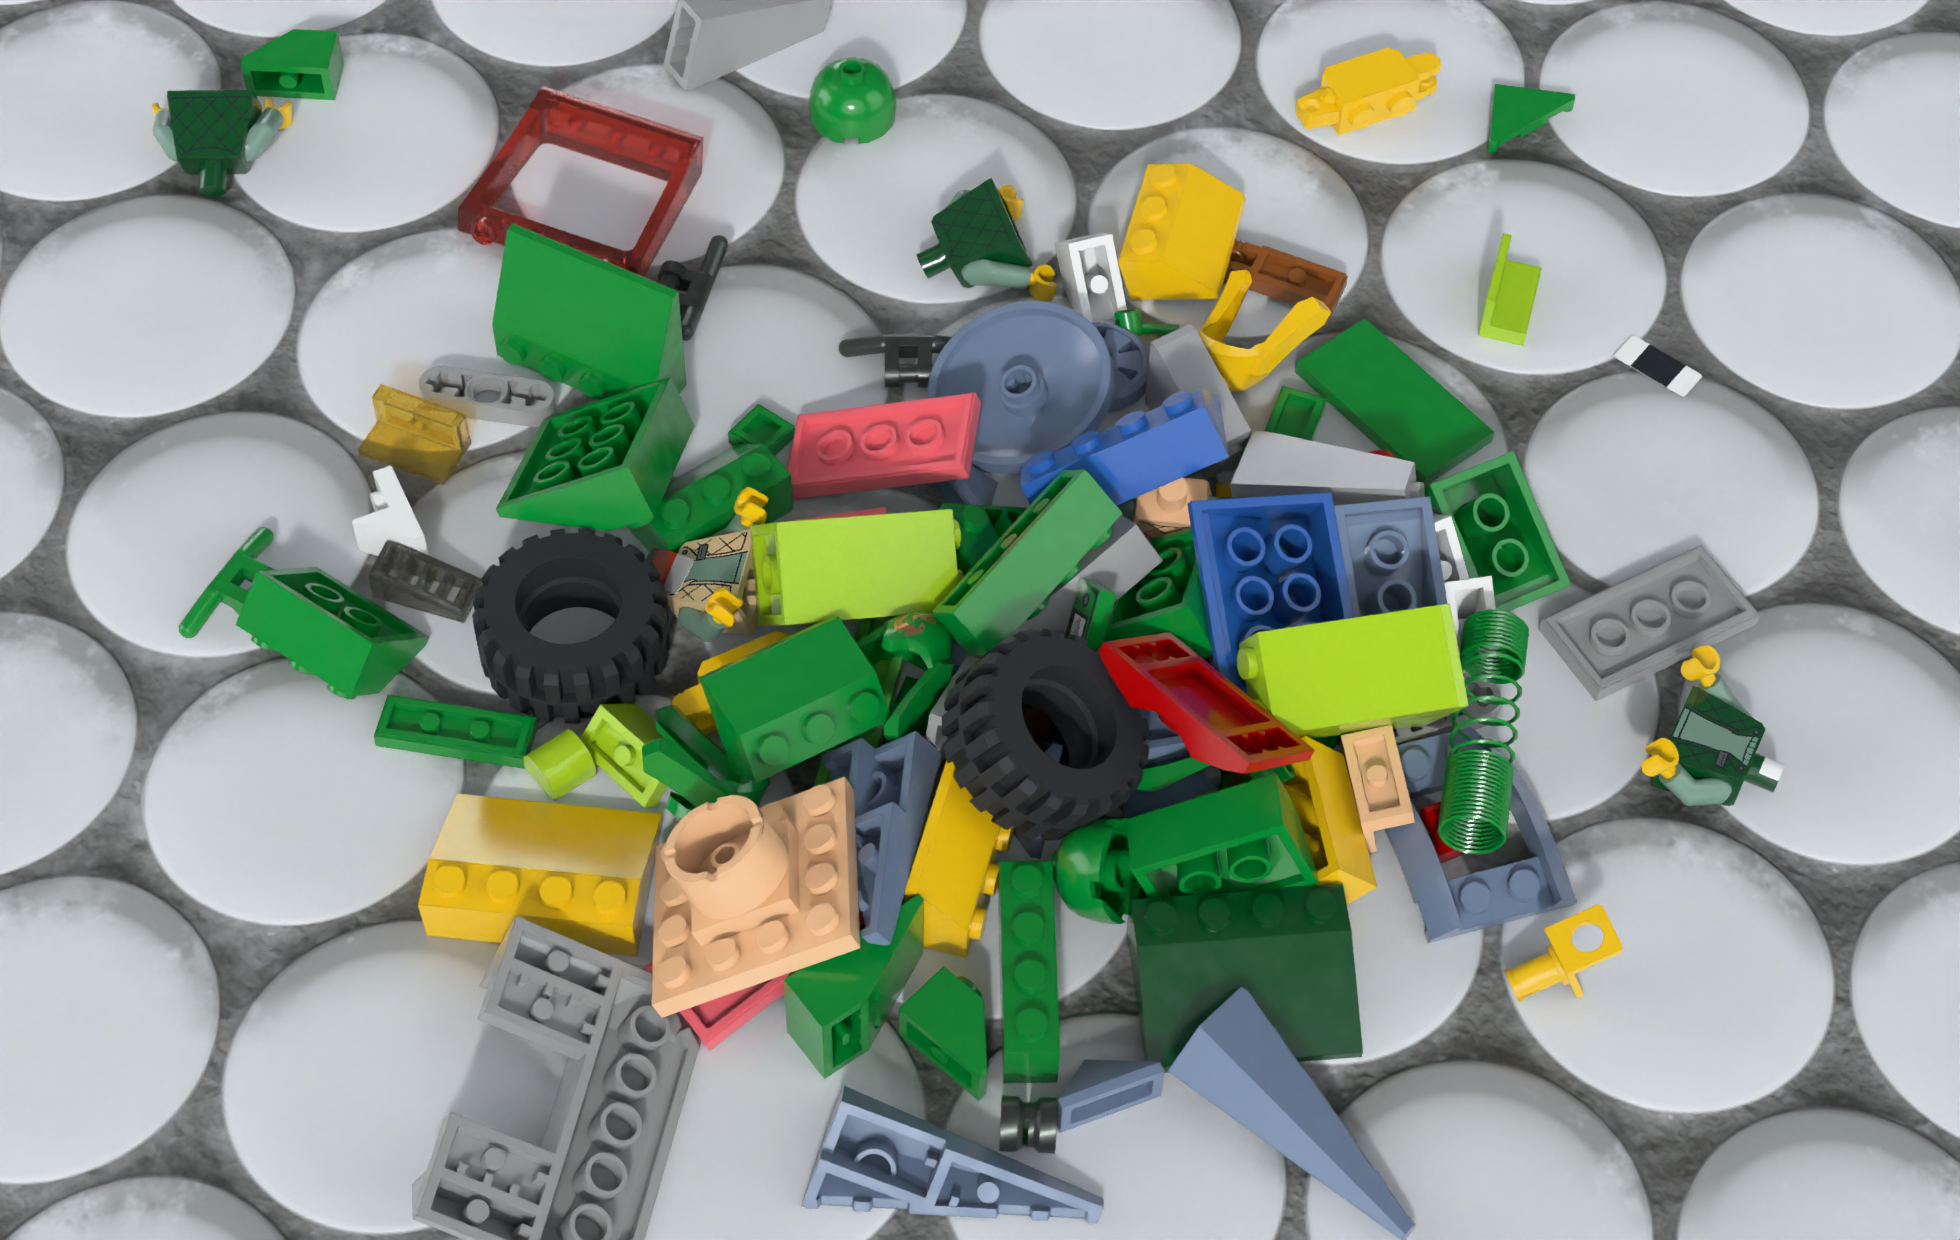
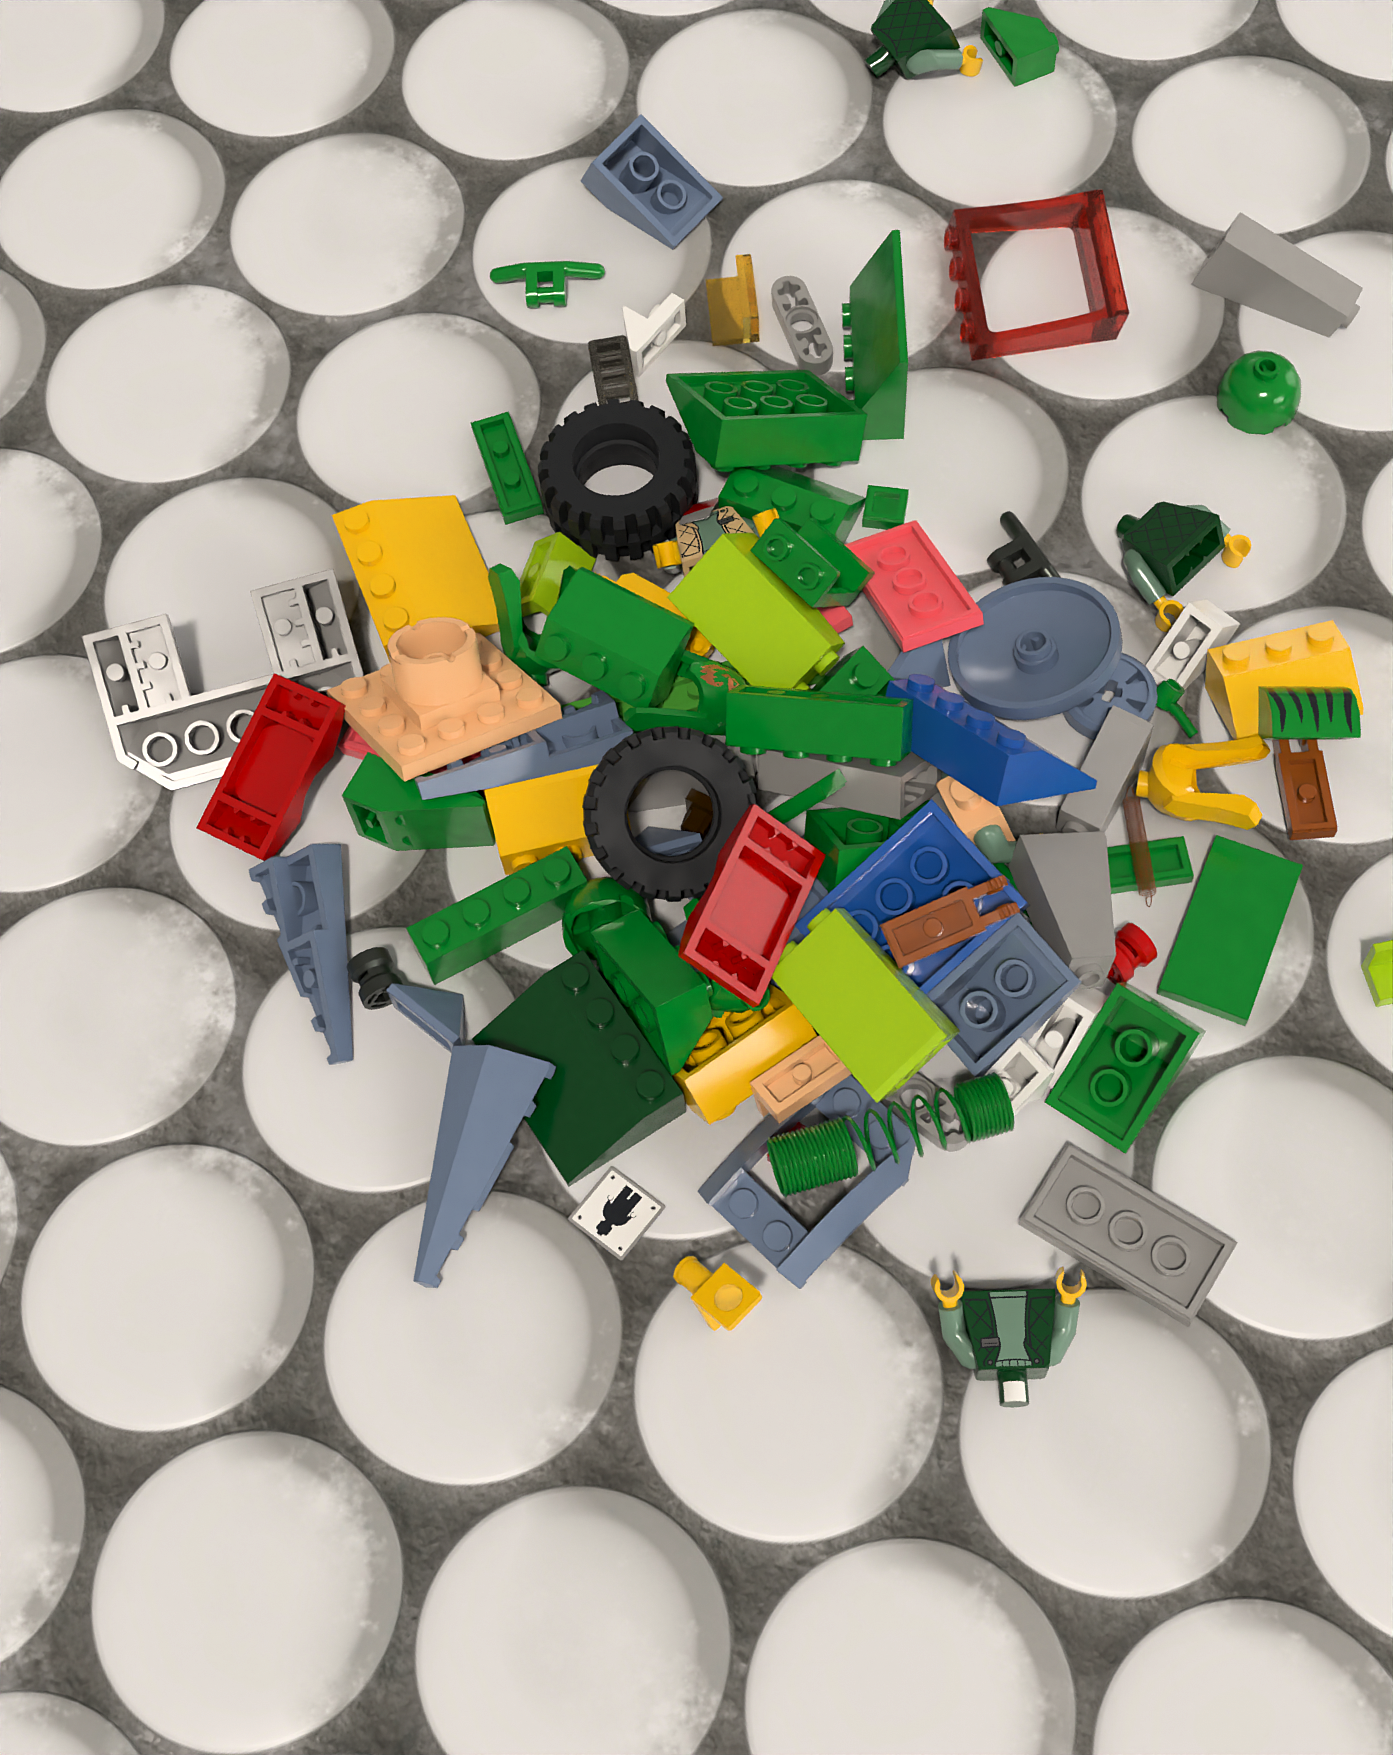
camera: 70 degrees right, 10 degrees up
green slope [235,567,429,699] -> none
lime brick [523,729,597,802] -> none
pearl dark grey piece [657,235,728,341] -> none
green slope [899,966,987,1101] -> none
none -> red slope [196,673,346,861]
none -> sticker [568,1166,665,1261]
none -> sand blue slope [580,114,723,250]
none -> green panel [750,518,875,608]
none -> dark orange hinge [880,875,1020,969]
none -> dark orange piece [1122,786,1157,907]
none -> green brick [1258,686,1361,740]

